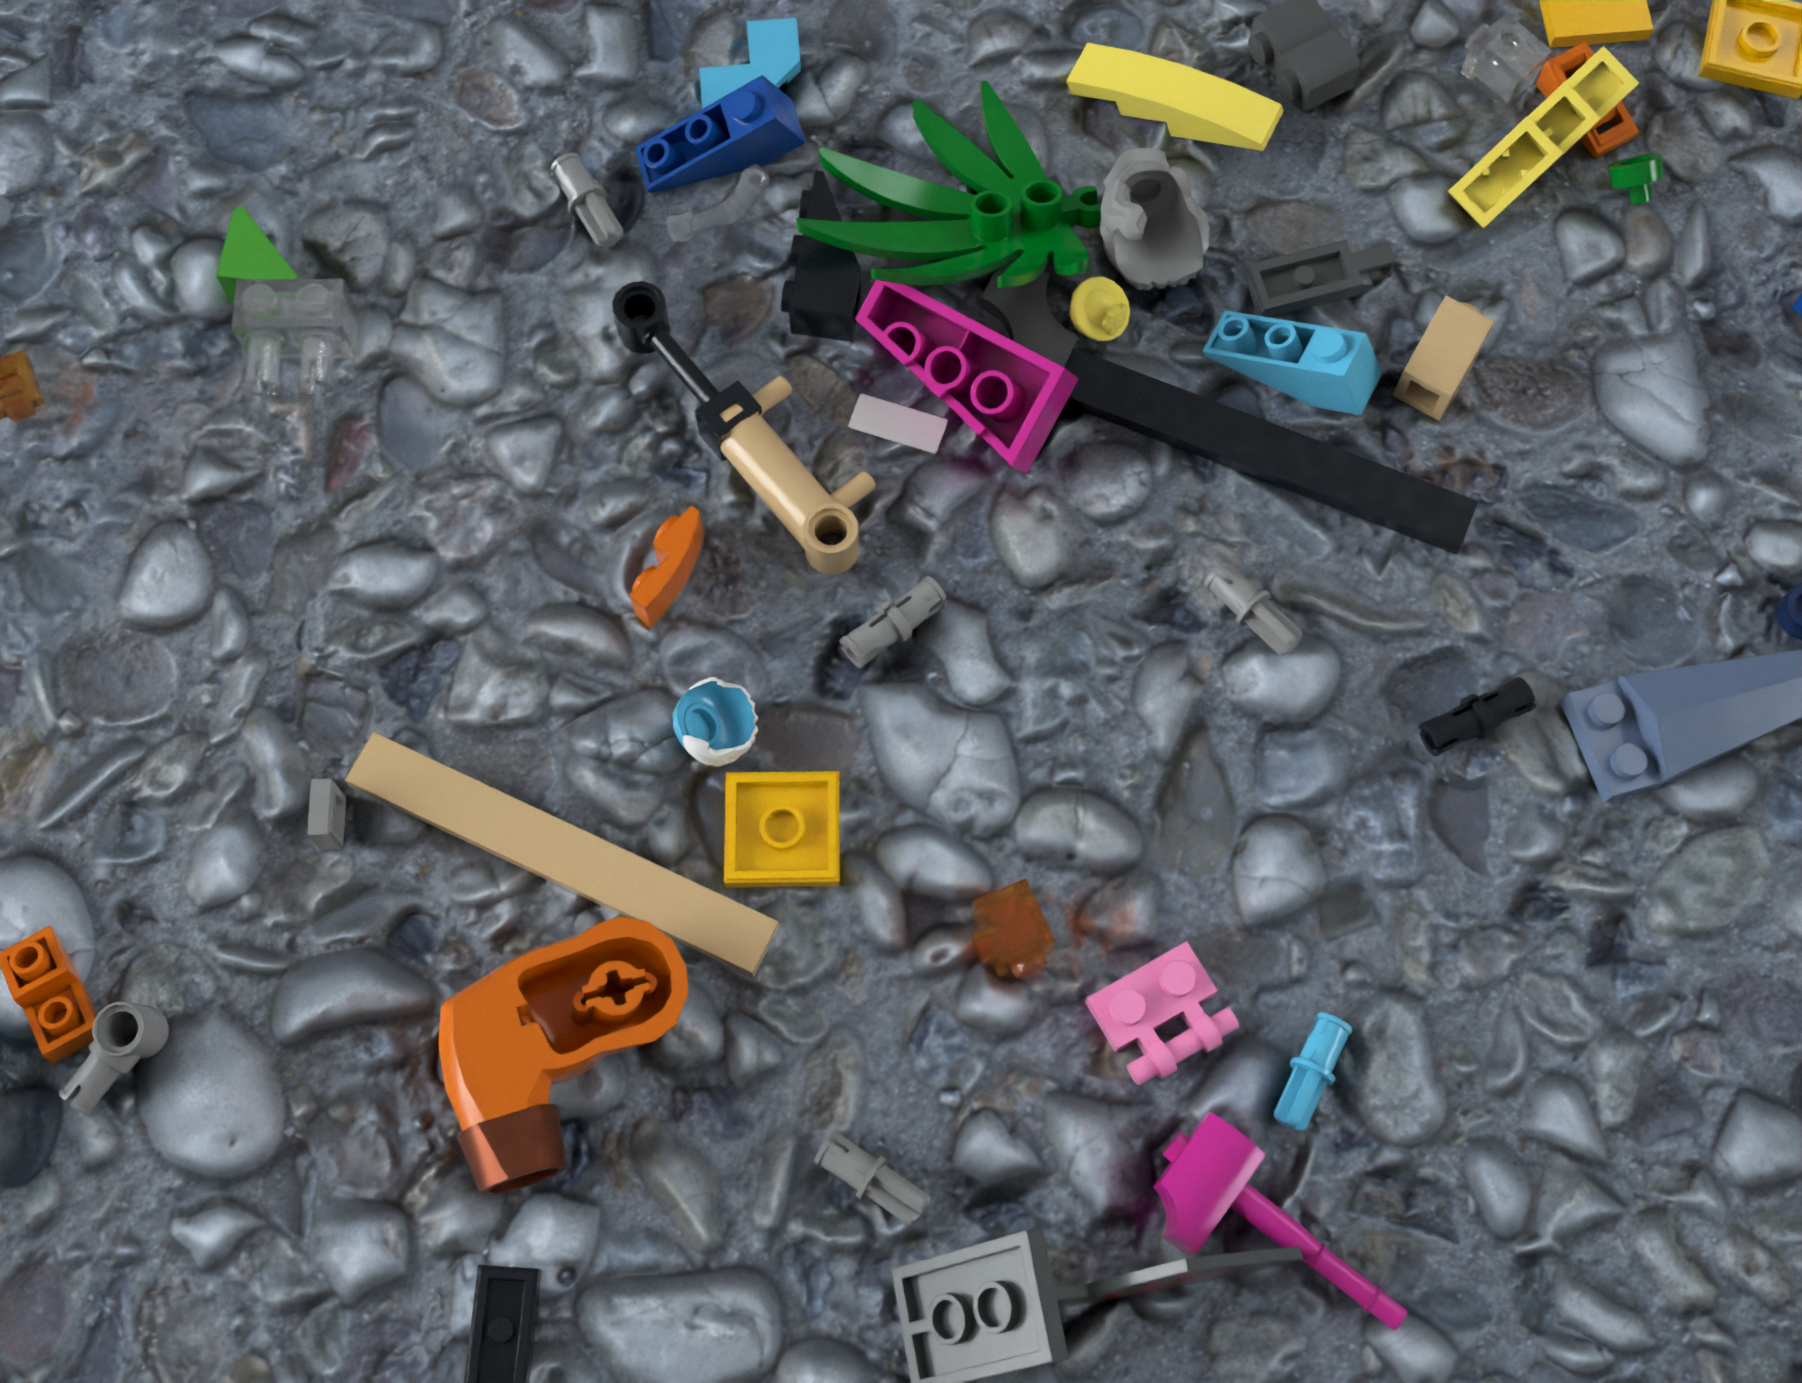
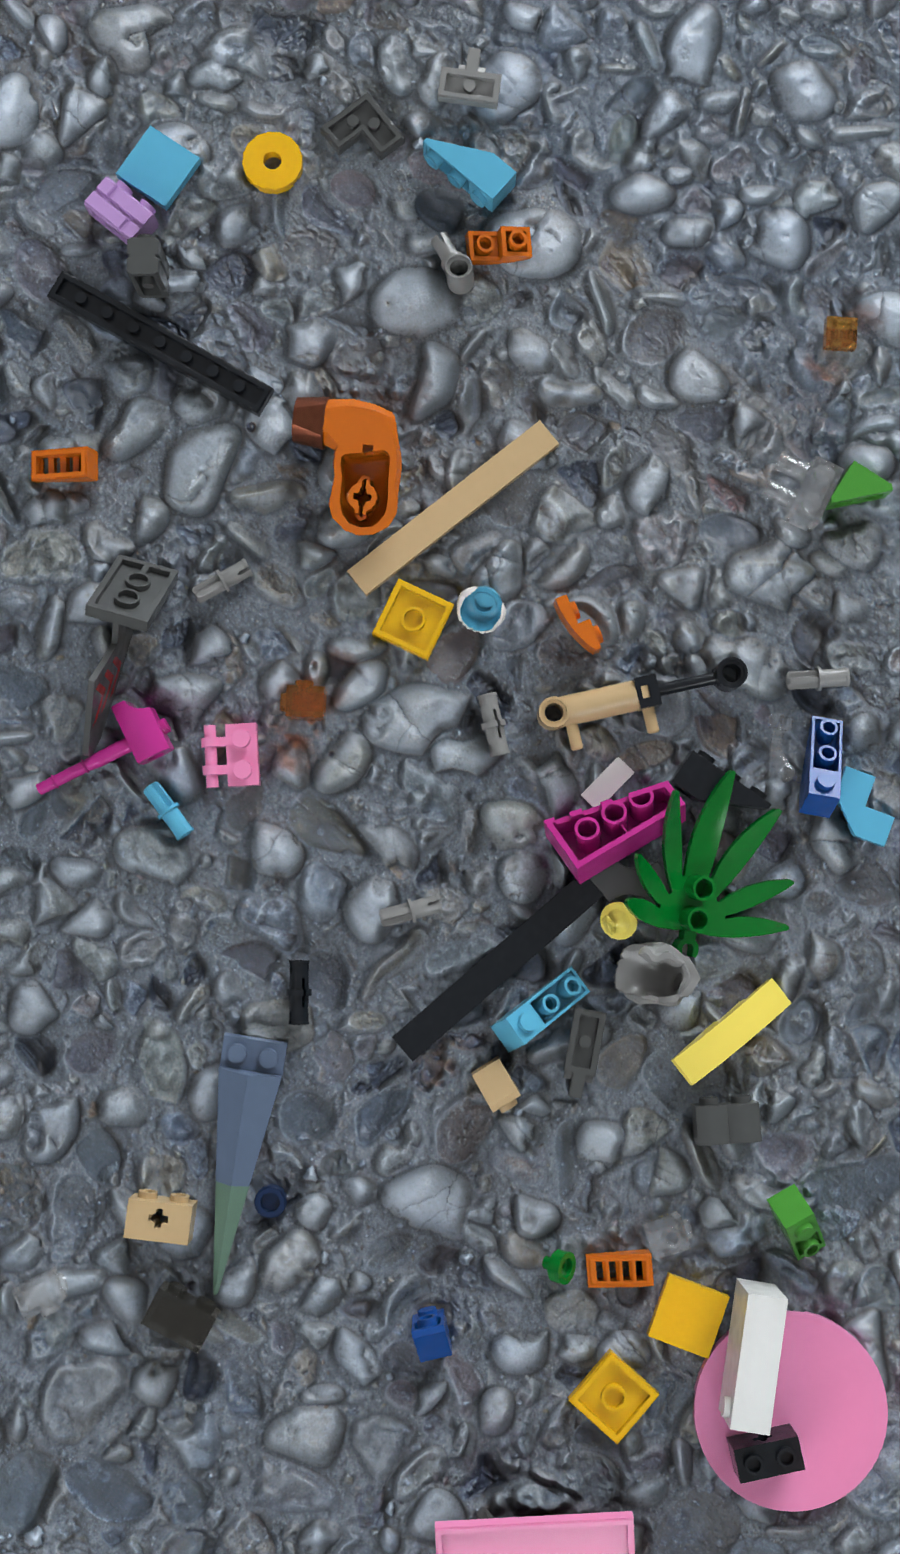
camera: 115 degrees right, 15 degrees up
light grey tile [307,779,346,851] -> none
light yellow slope [1448,46,1639,229] -> none

